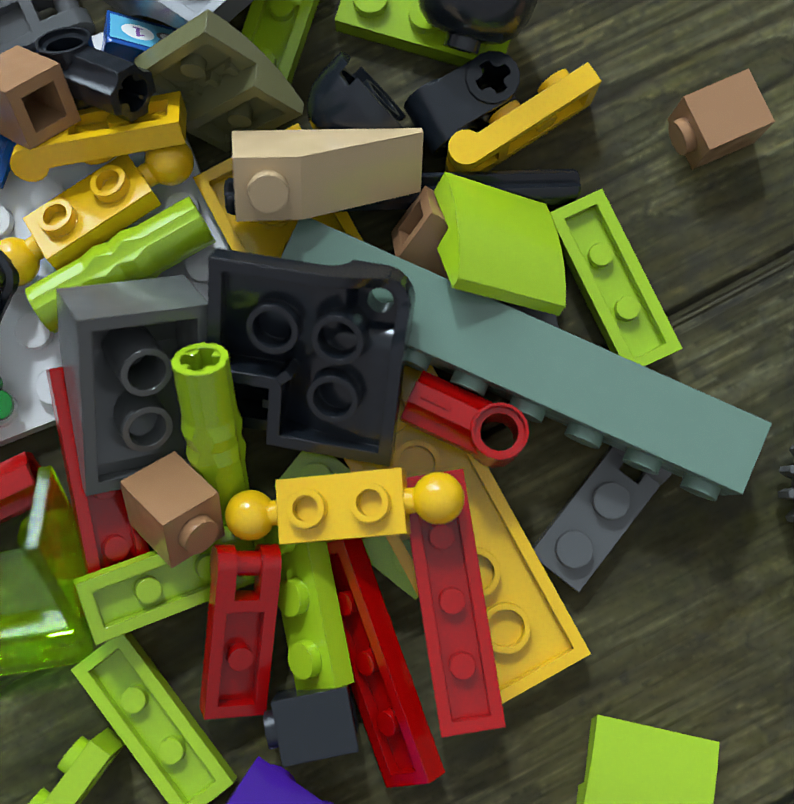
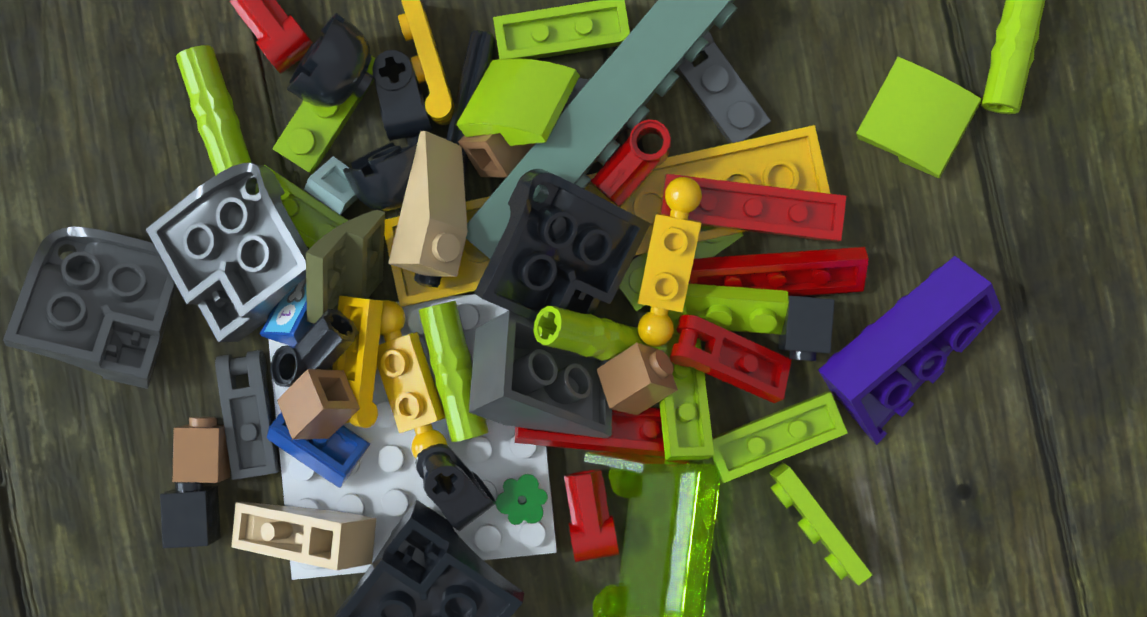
camera: 75 degrees left, 5 degrees up
none -> light aqua plate [304,156,358,215]

